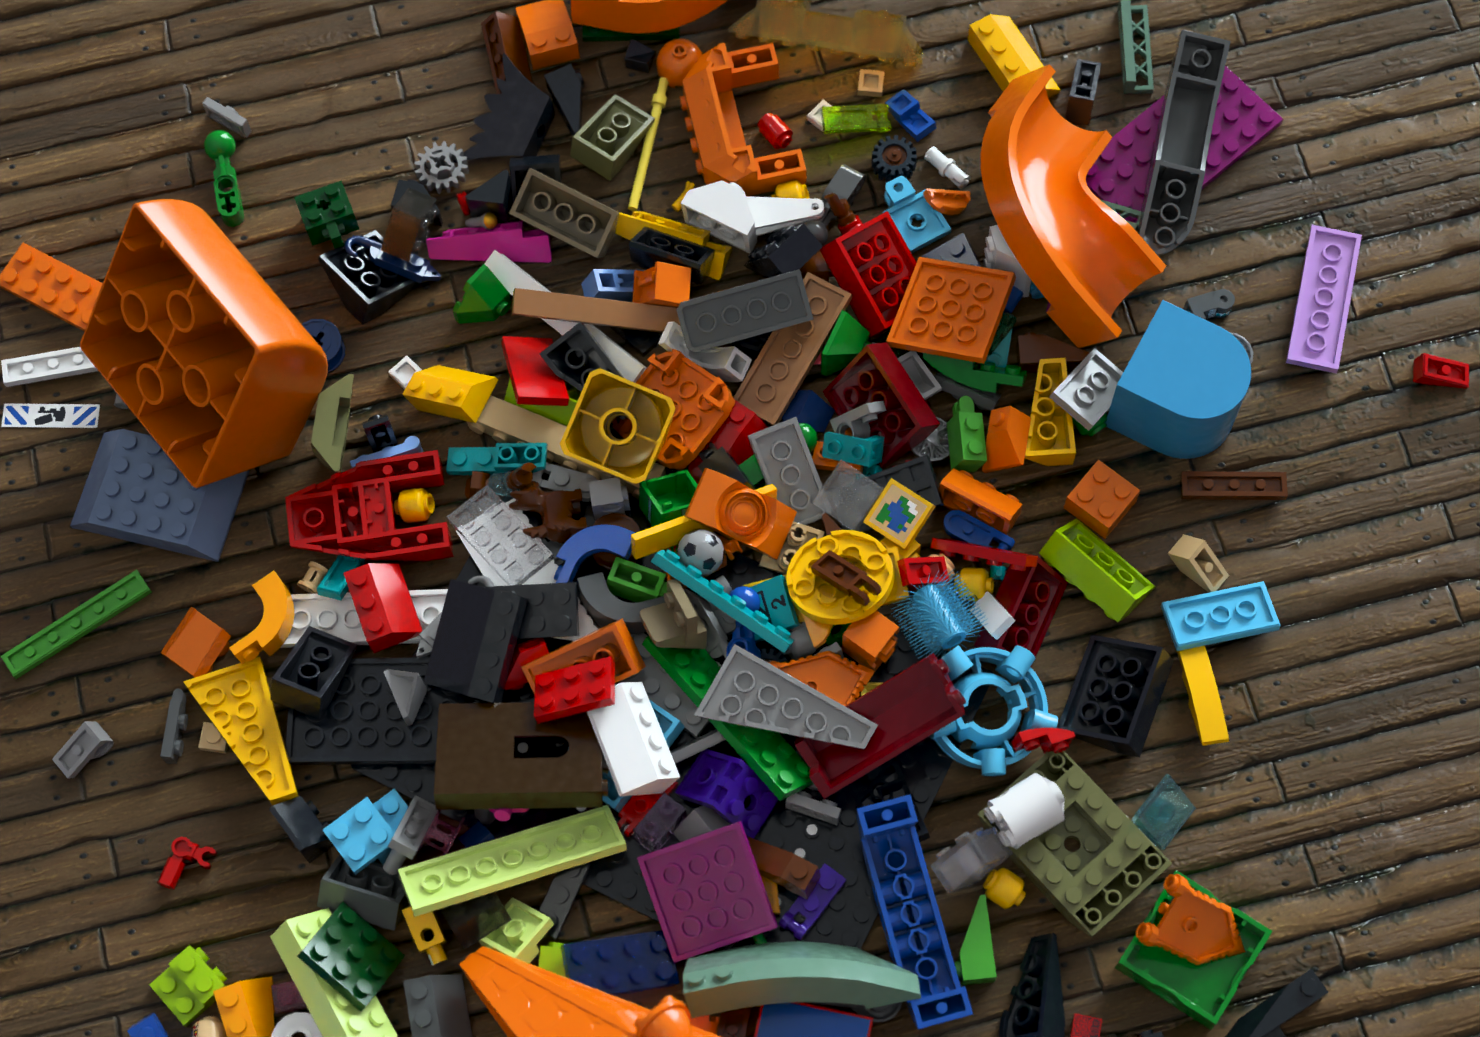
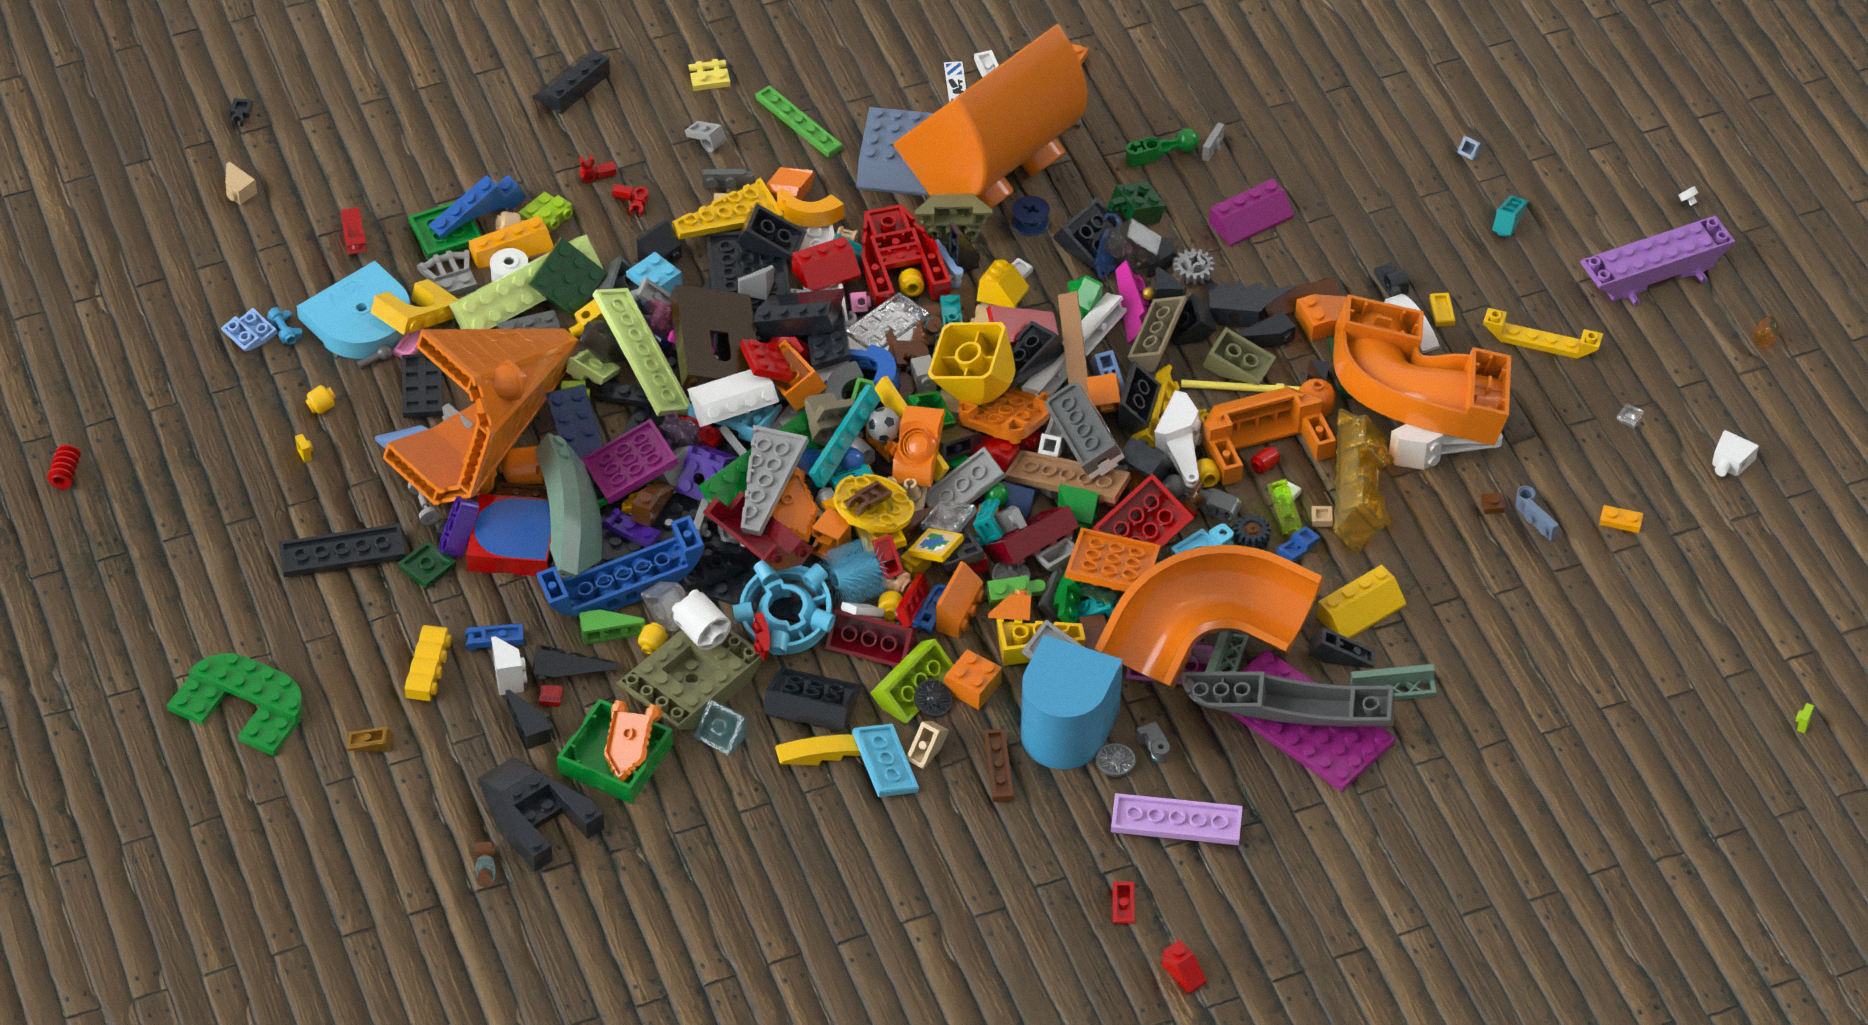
camera: 80 degrees right, 20 degrees down
none -> red bar [579,154,617,183]
none -> bright pink plate [850,292,871,313]
none -> black wheel [914,679,952,717]
none -> magenta slope [1209,179,1294,246]

